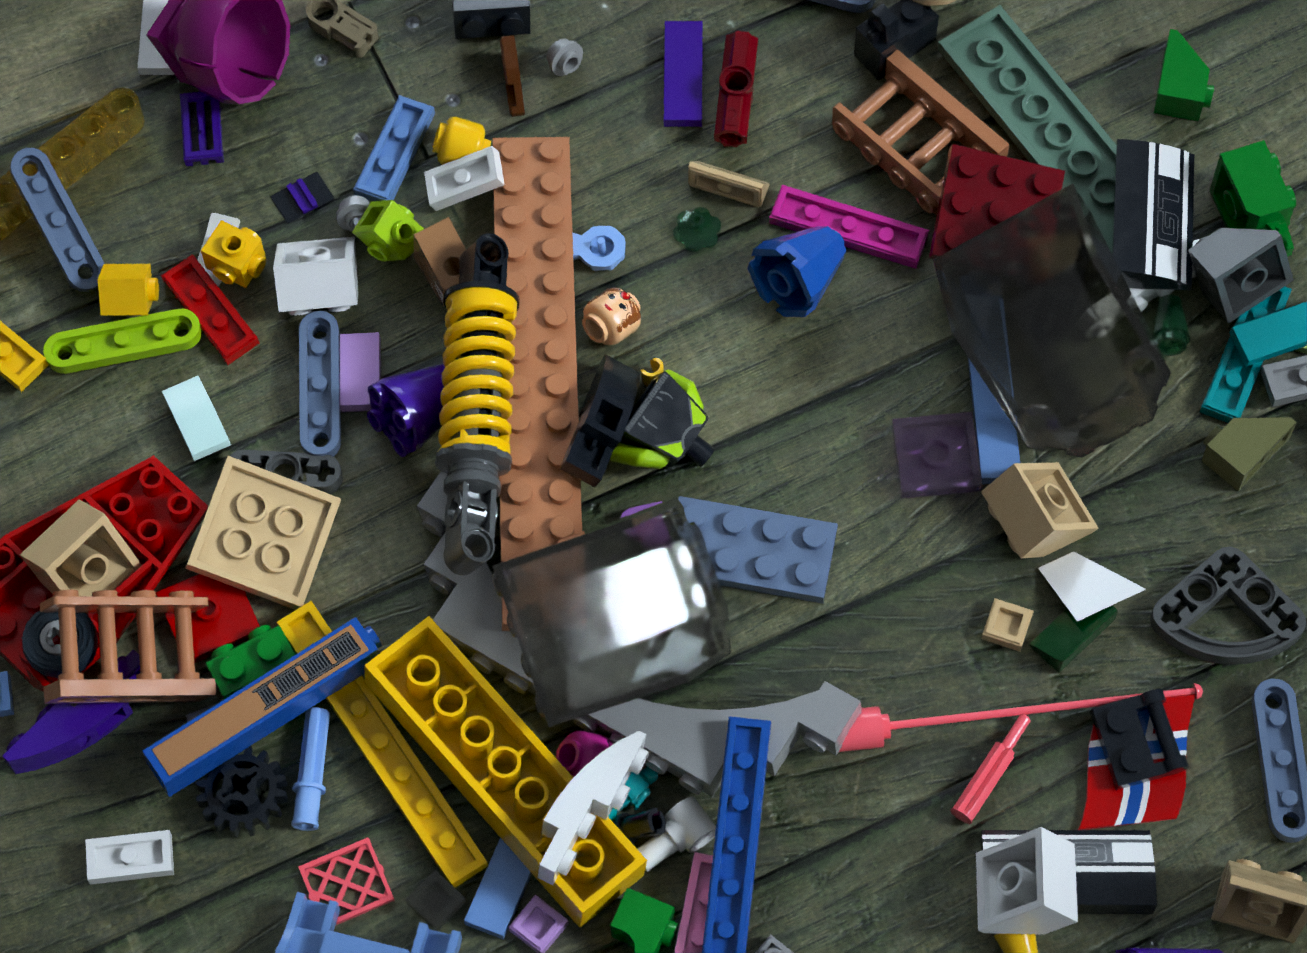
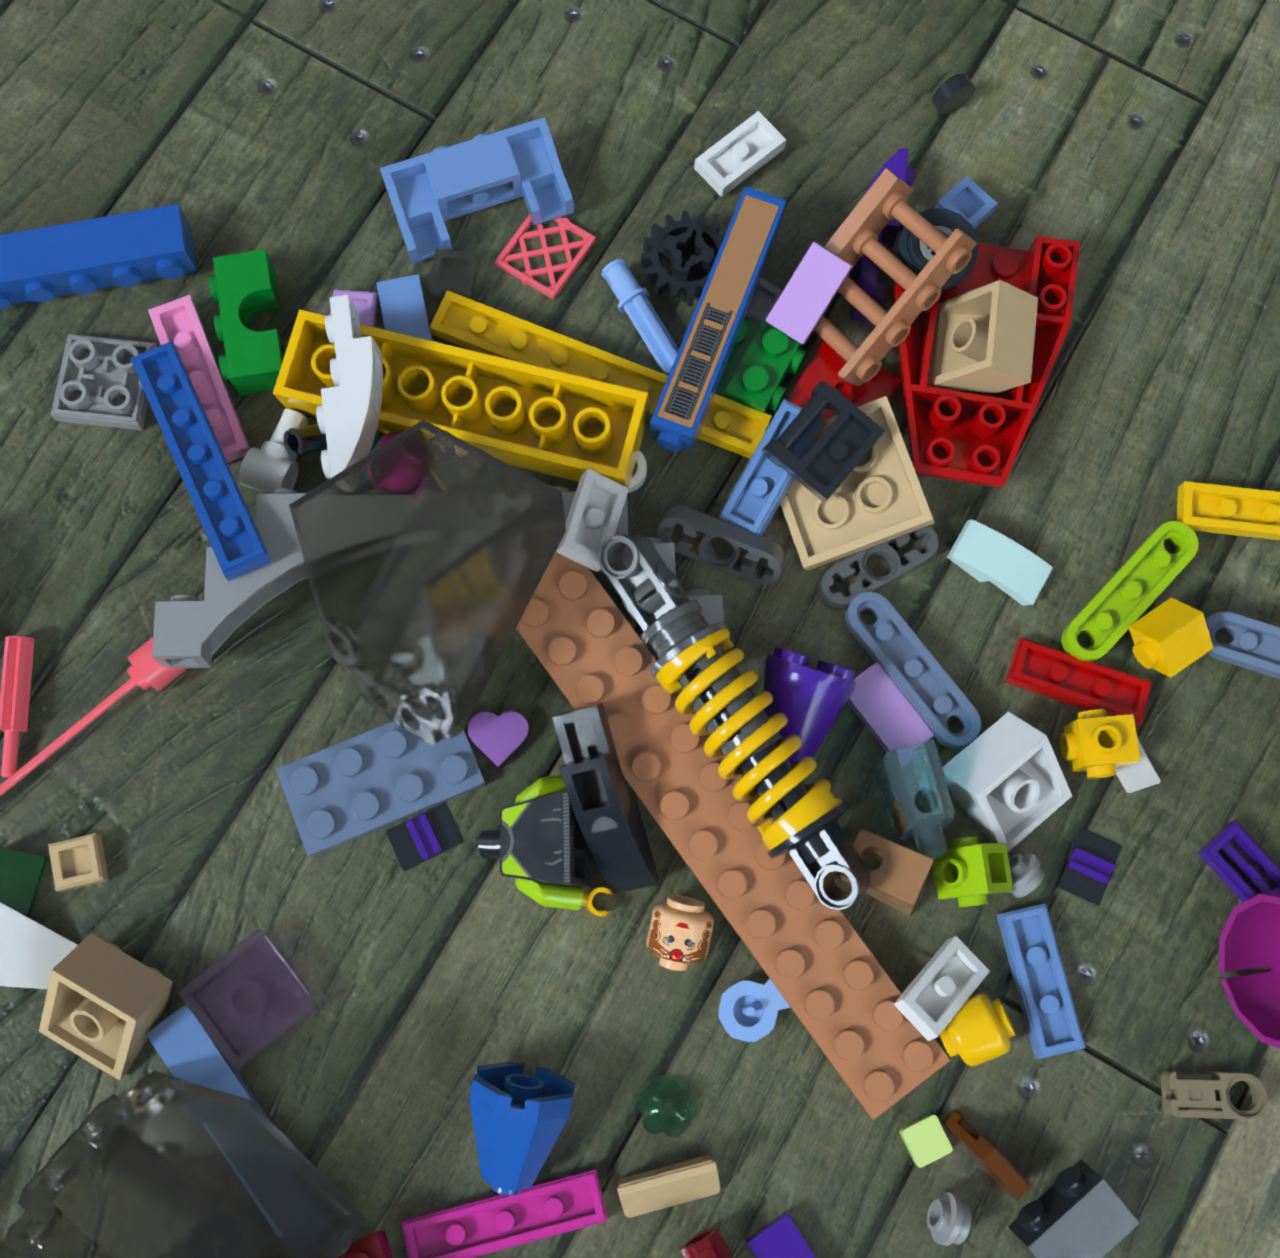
camera: 140 degrees right, 10 degrees up
none -> black piece [386,803,464,872]
none -> white plate [556,468,629,572]
none -> dark grey beam [657,506,786,585]
none -> medium blue tile [719,400,825,536]
none -> black plate [762,381,885,503]
none -> lavender tile [765,241,853,345]
none -> clear light blue torso [874,739,955,859]
none -> yellowish green piece [899,1114,953,1168]

